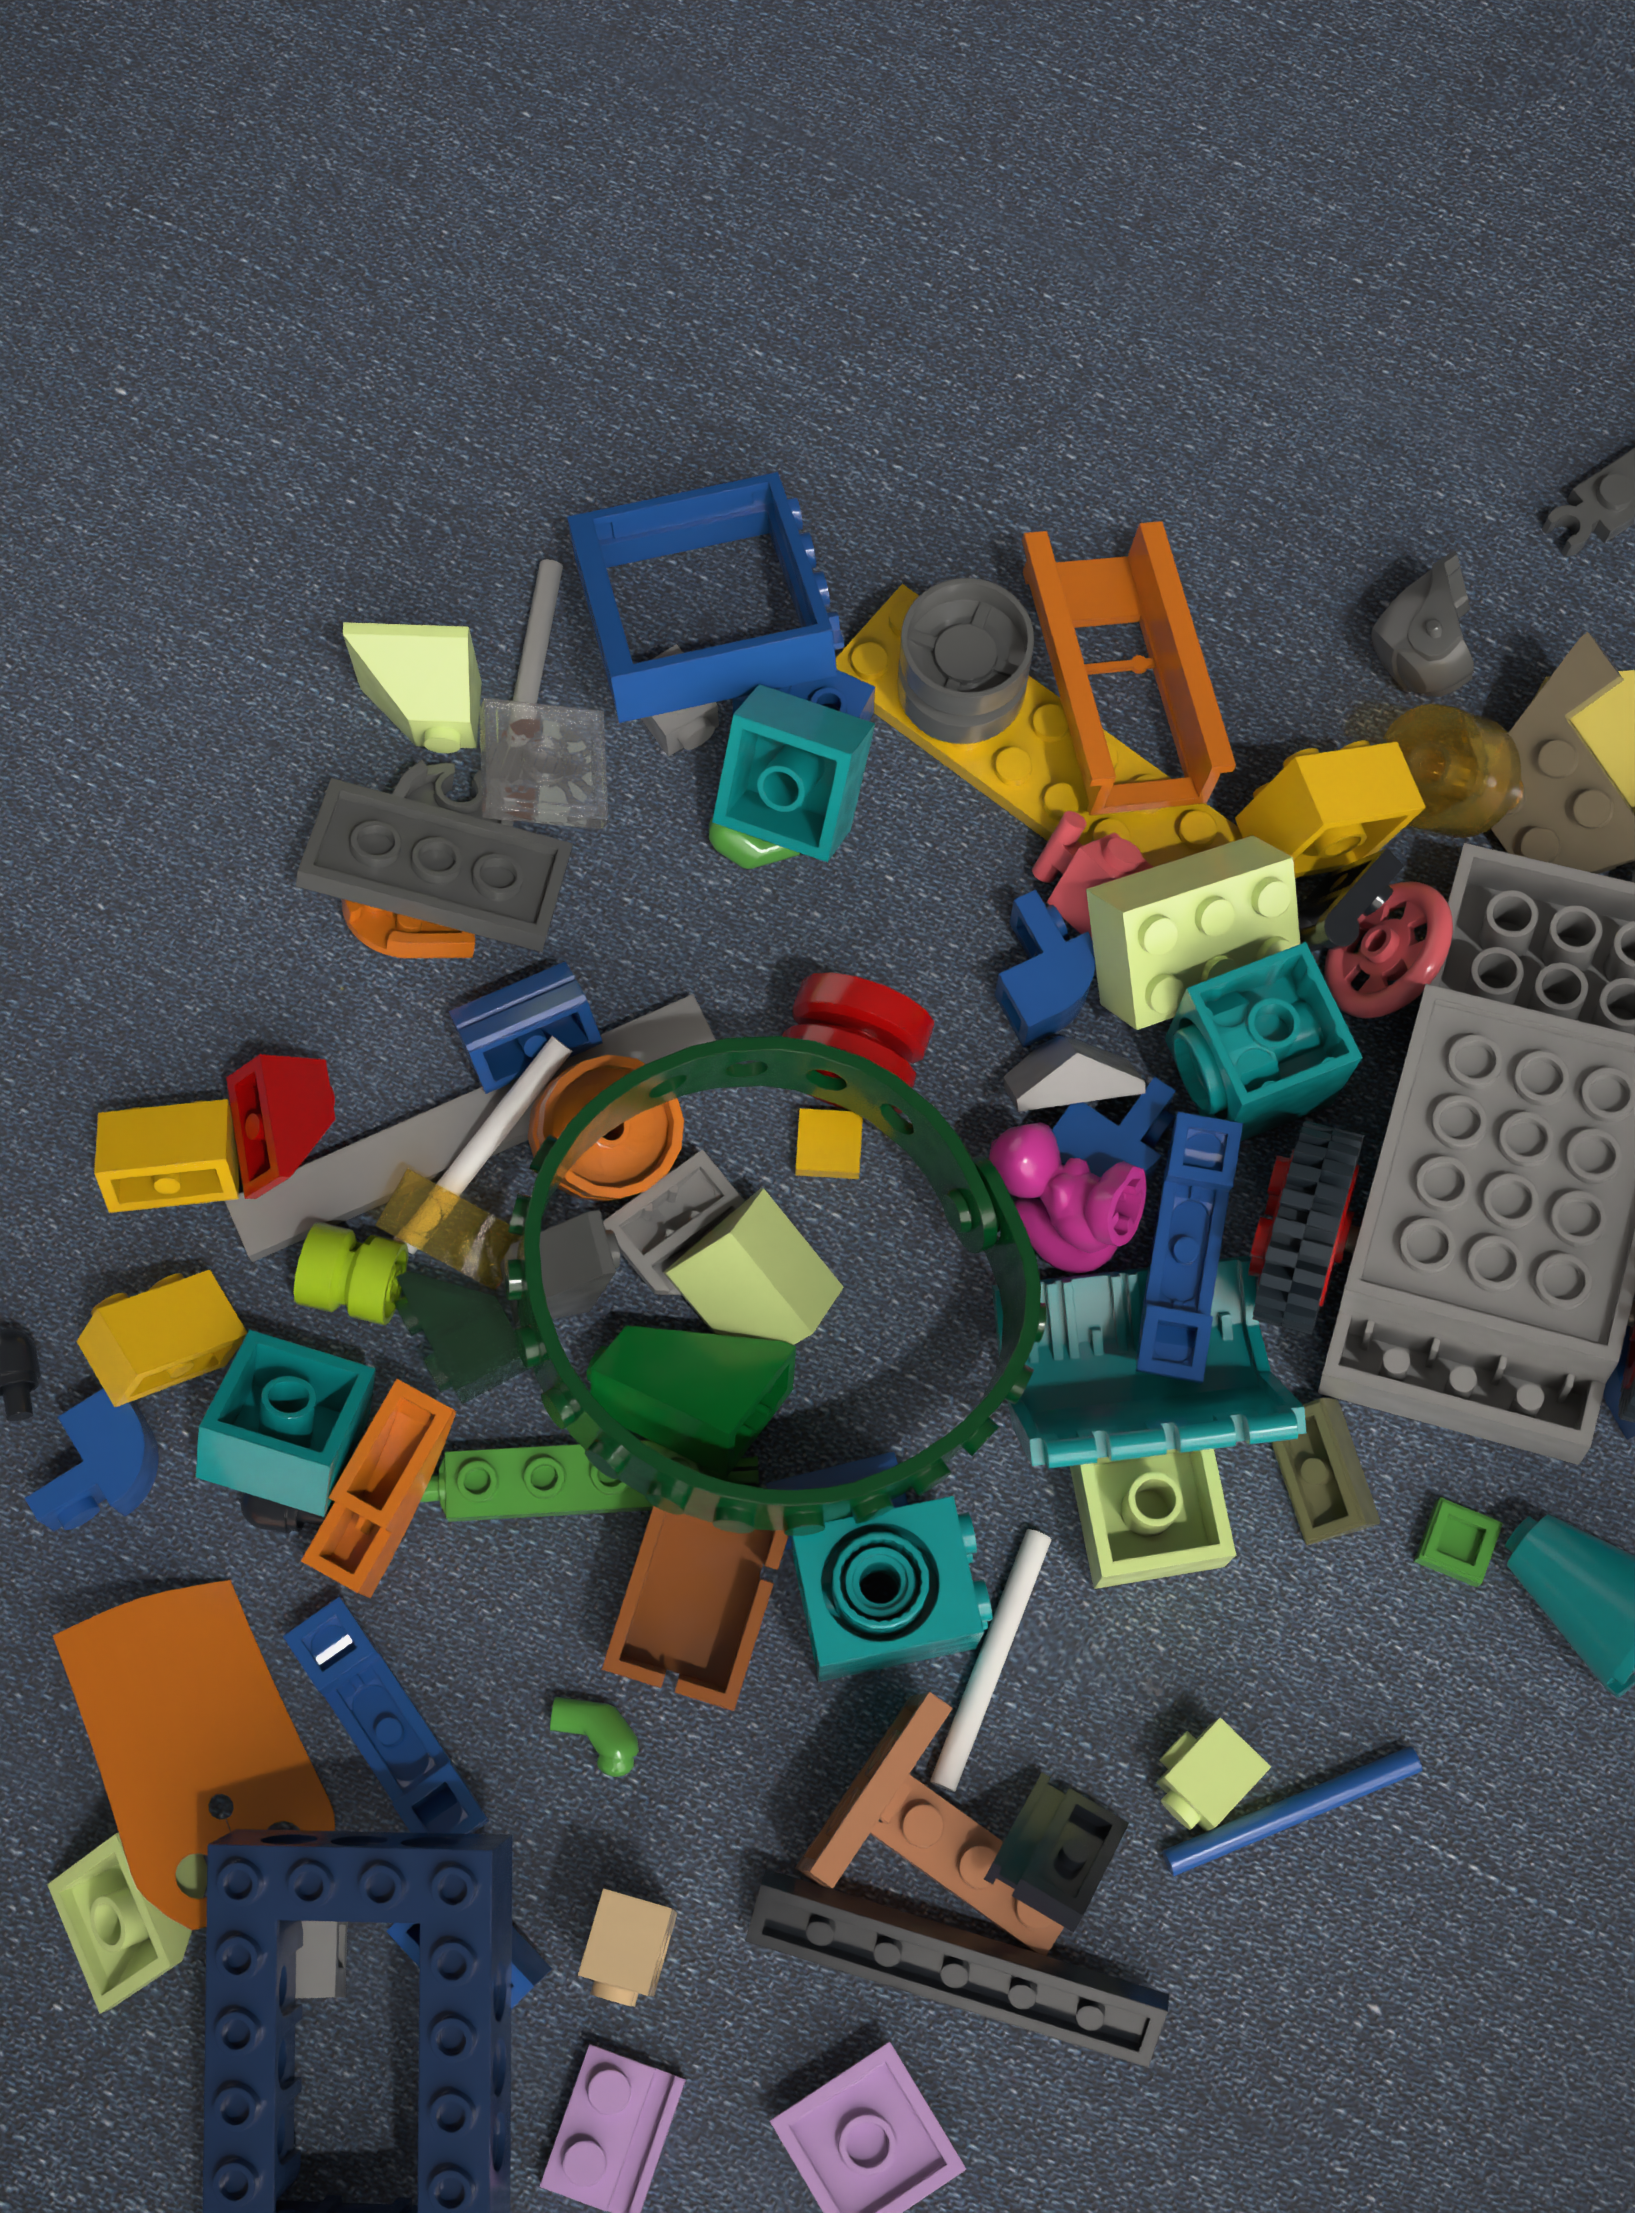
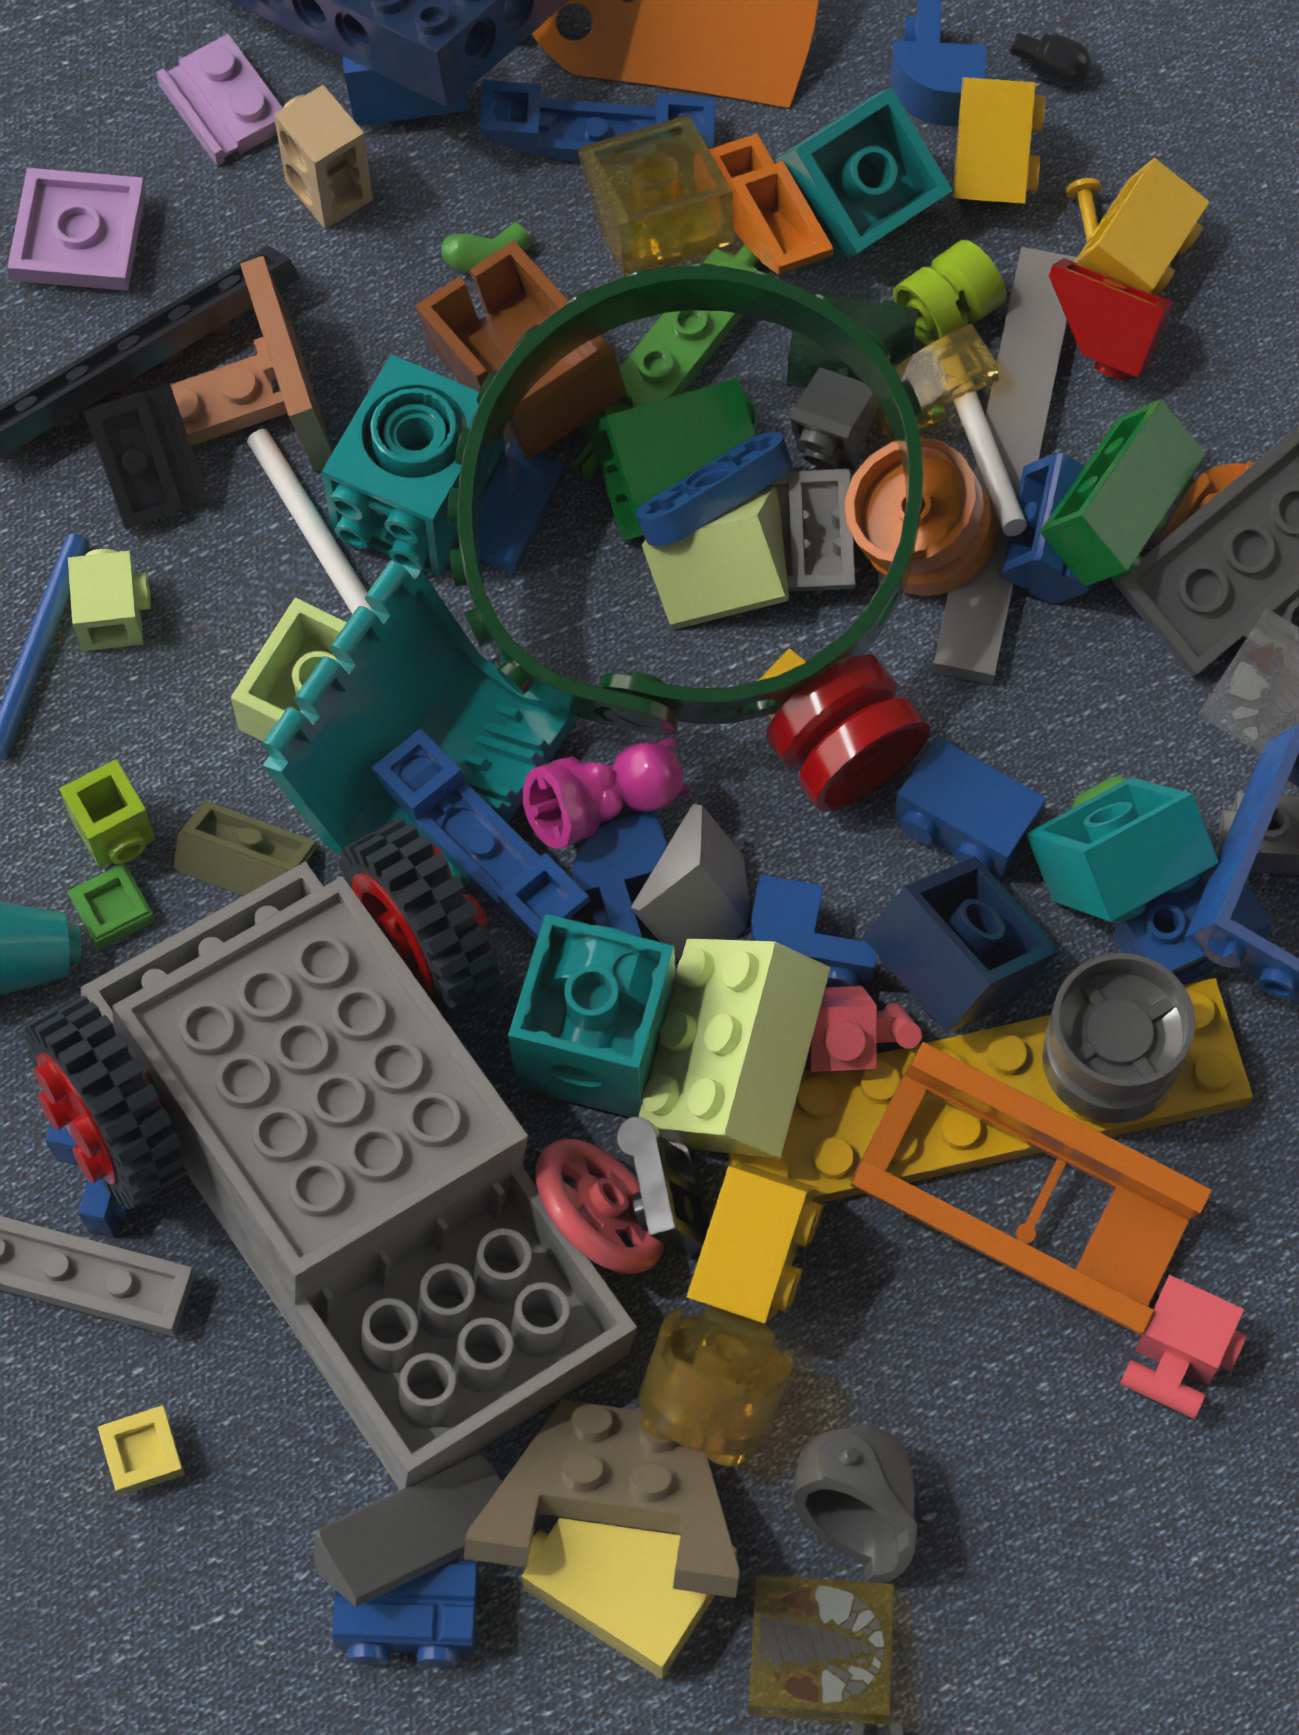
camera: 130 degrees right, 5 degrees down
none -> lime brick [59,759,156,869]
none -> clear yellow slope [579,115,734,277]
none -> blue beam [636,432,793,546]
none -> clear yellow tile [748,1574,894,1725]
none -> dark blue brick [863,856,1060,1034]
none -> blue brick [893,736,1046,882]
none -> green brick [1039,399,1206,587]
none -> yellow pin [1066,178,1102,242]
none -> coral brick [1120,1275,1247,1419]

